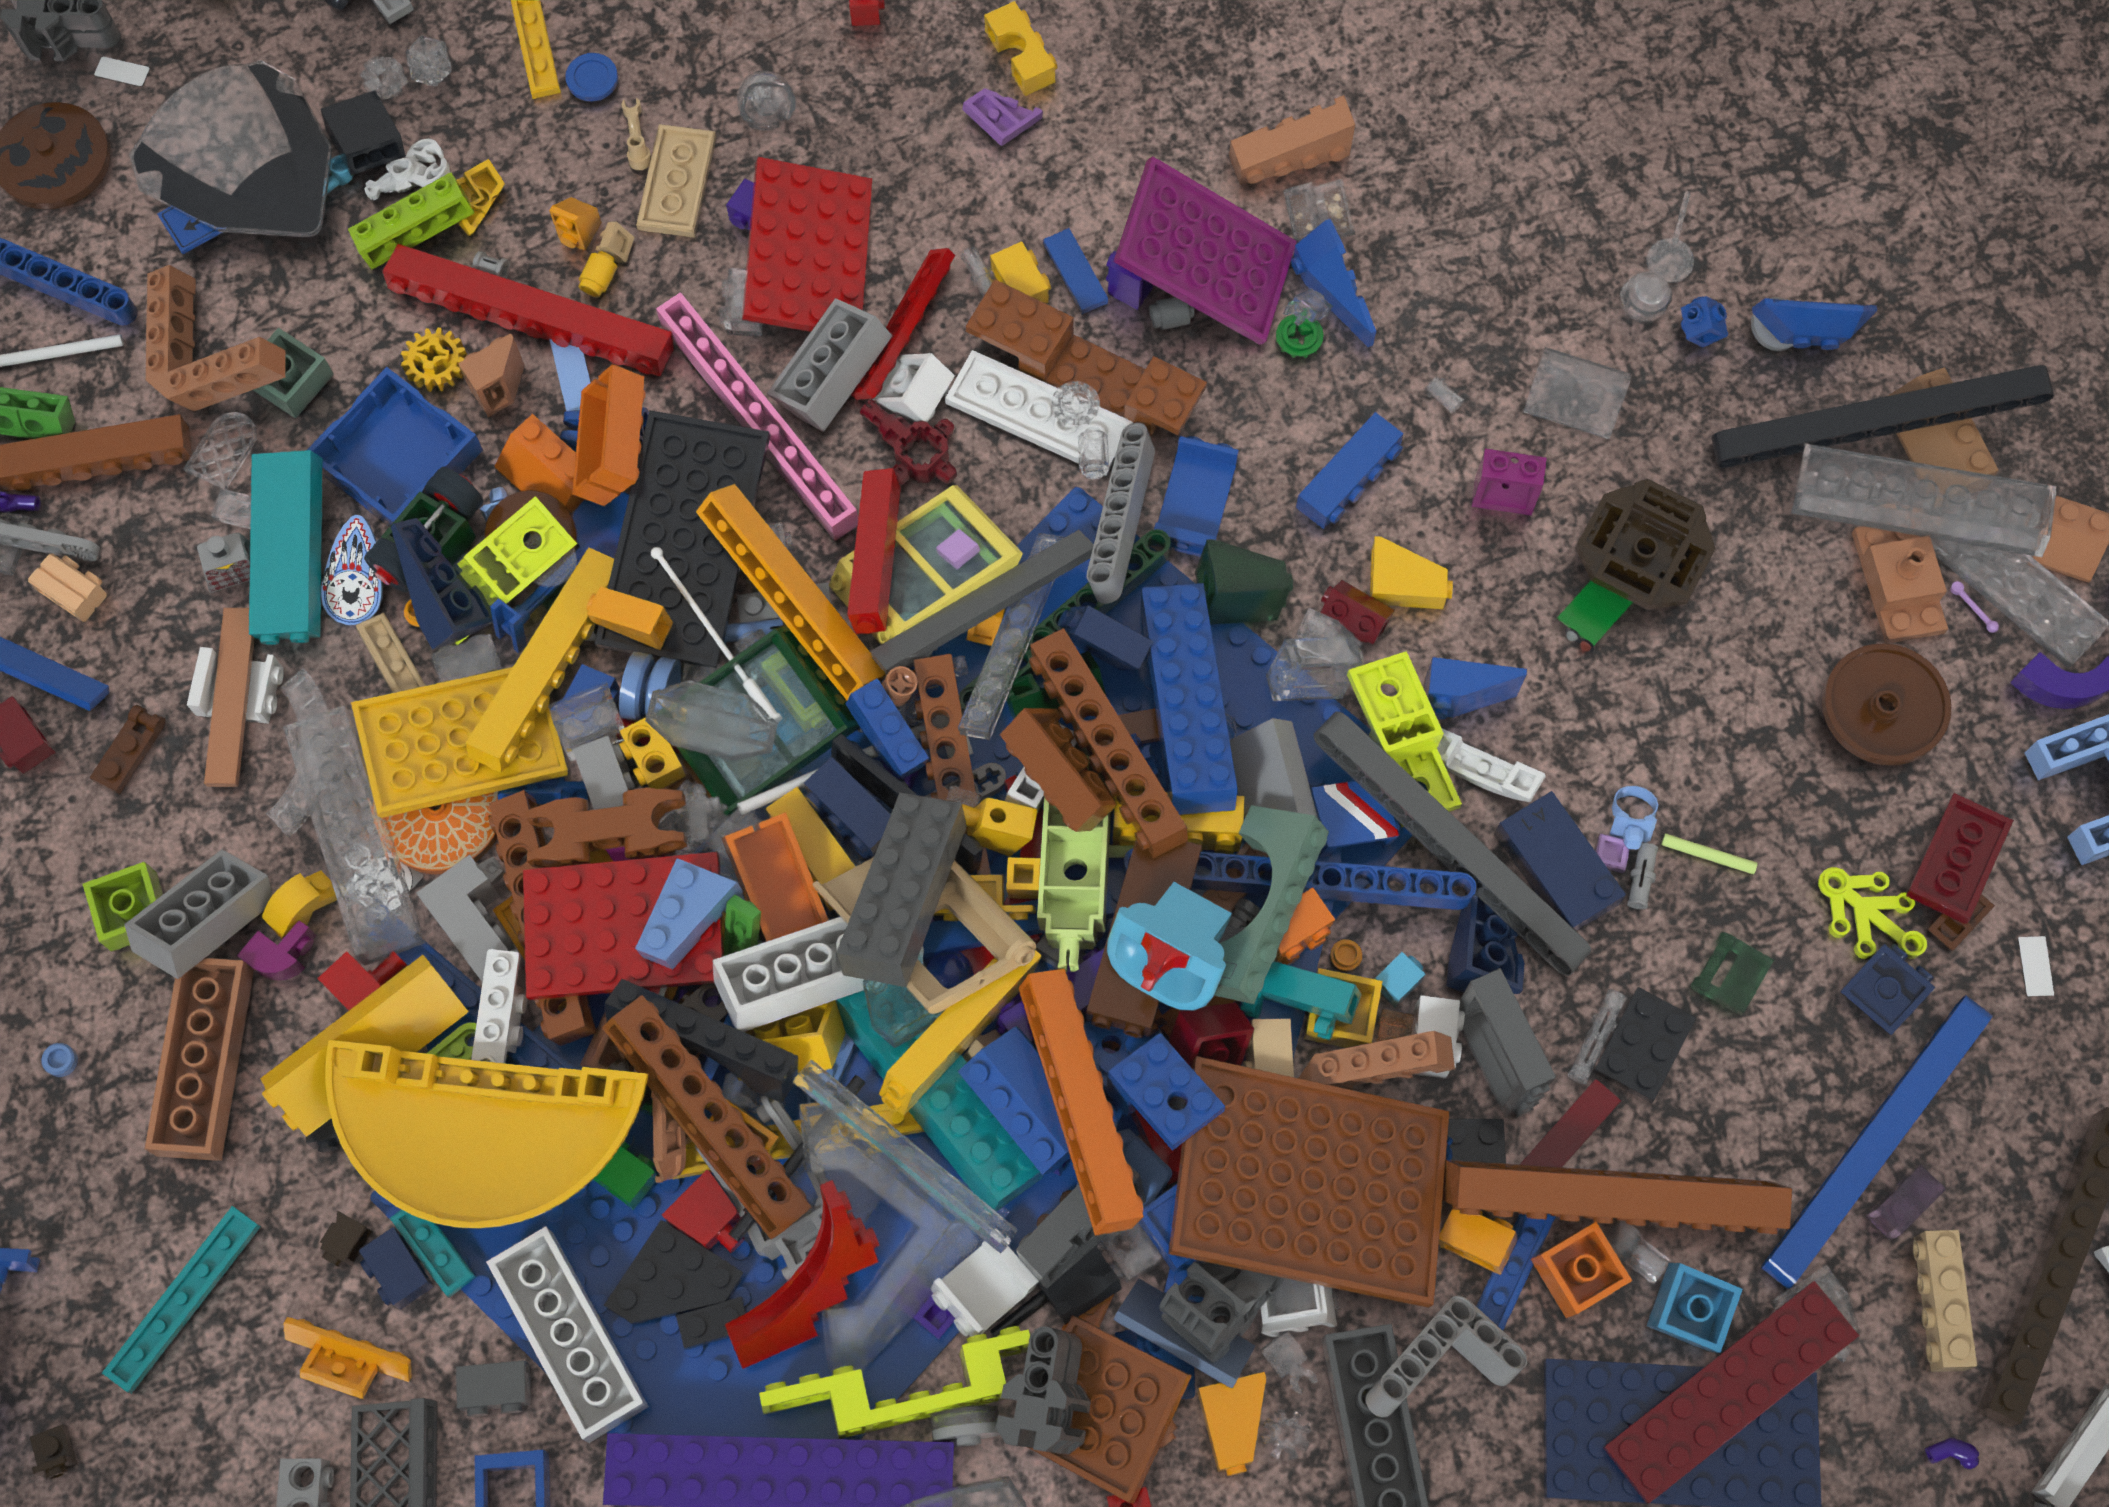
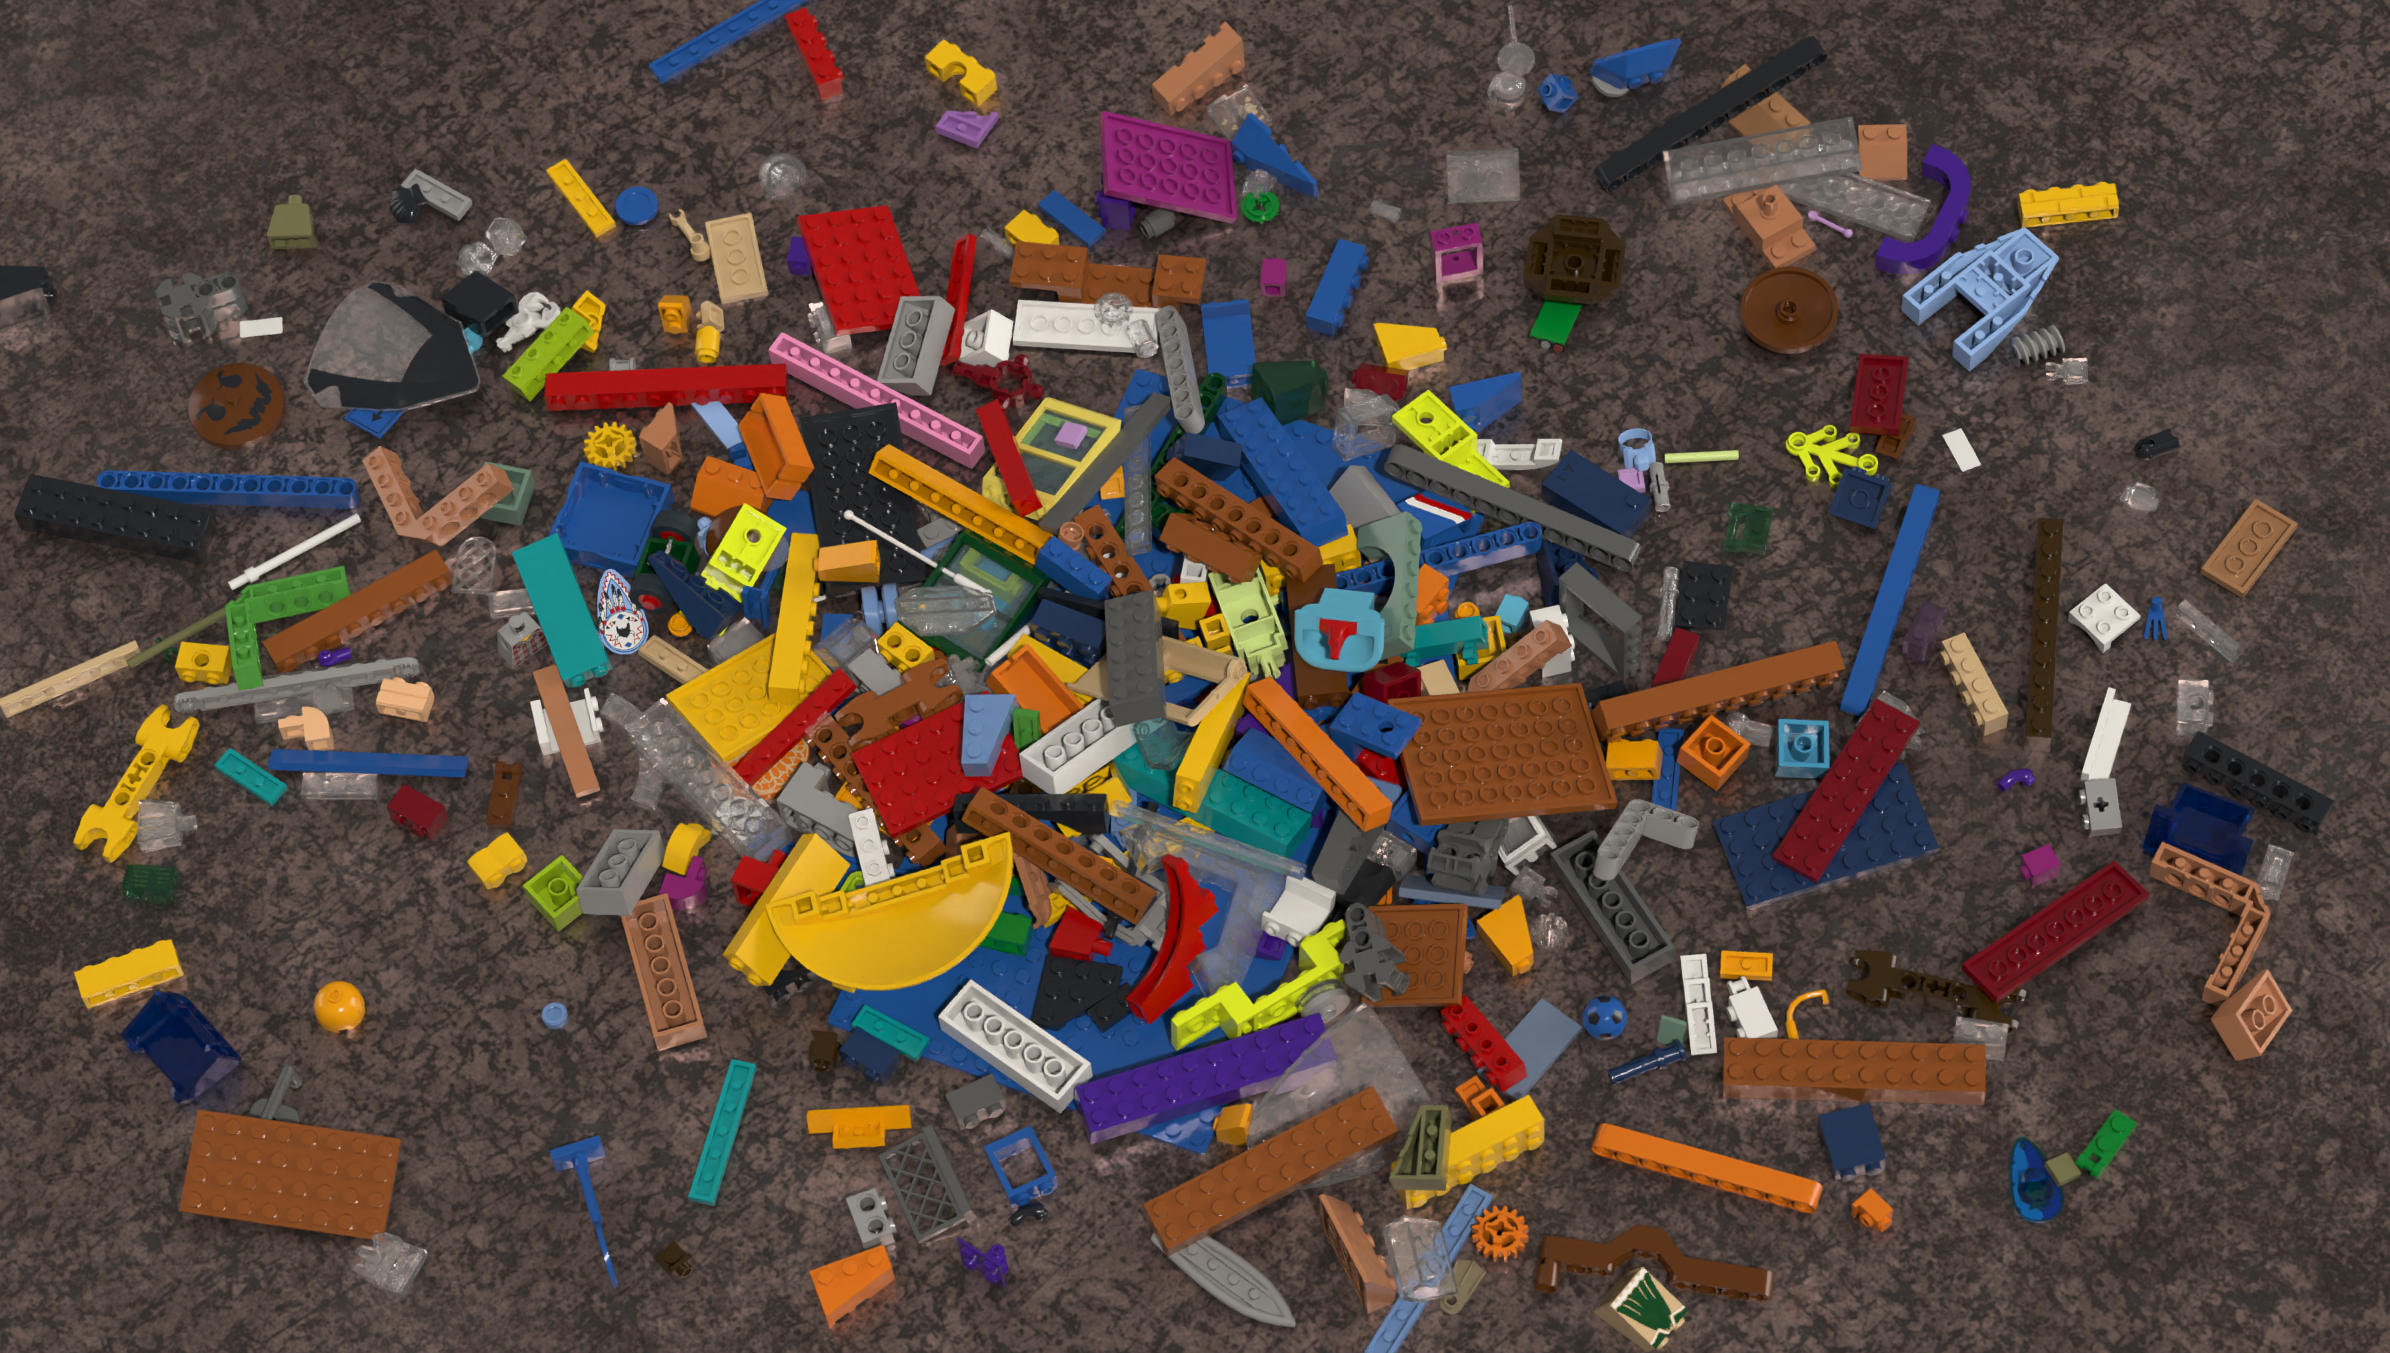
camera: 15 degrees left, 10 degrees down
none -> yellow brick [467,832,528,890]
none -> red plate [730,667,857,790]
none -> magenta brick [1260,258,1287,297]

